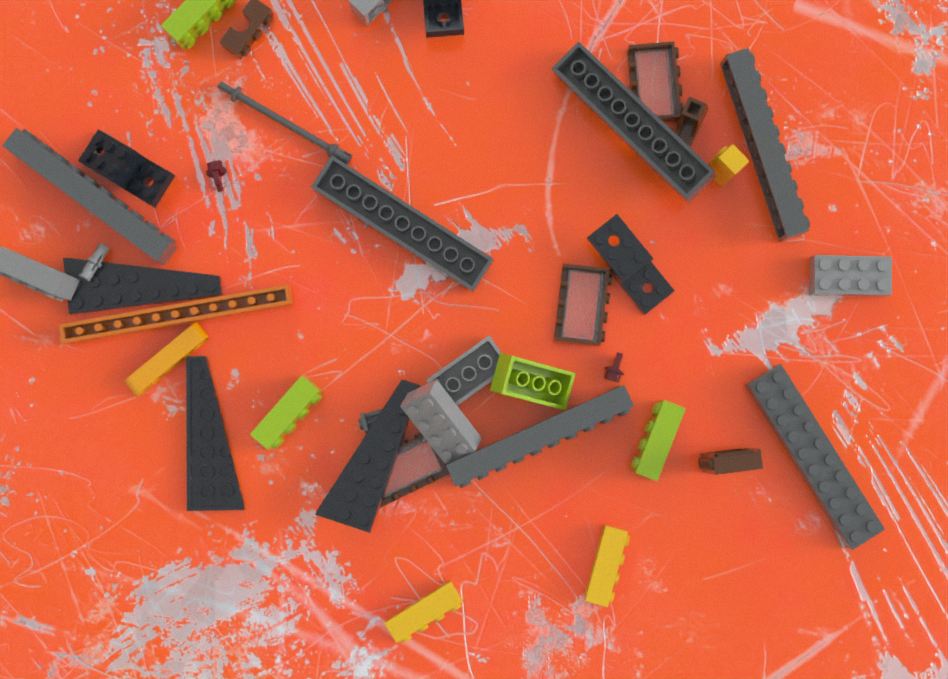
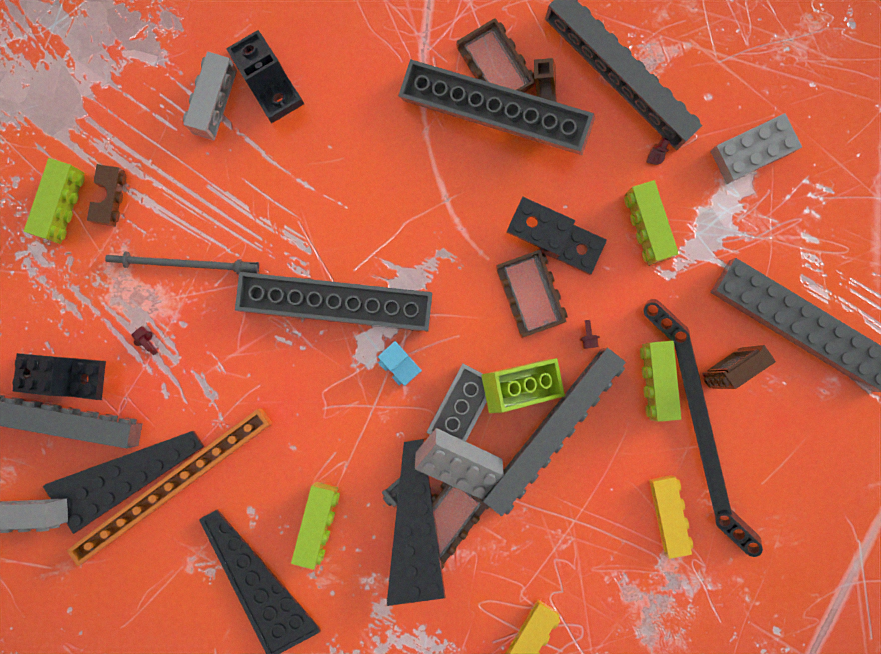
camera: 25 degrees left, 0 degrees up
light grey pin [79,243,110,282] -> none
light orange beam [124,322,209,397] -> none
yellow brick [708,144,749,187] -> none
none -> medium azure brick [378,341,422,386]
none -> lime brick [624,180,679,266]
none -> black piece [644,299,763,557]
none -> dark red piece [646,137,670,165]

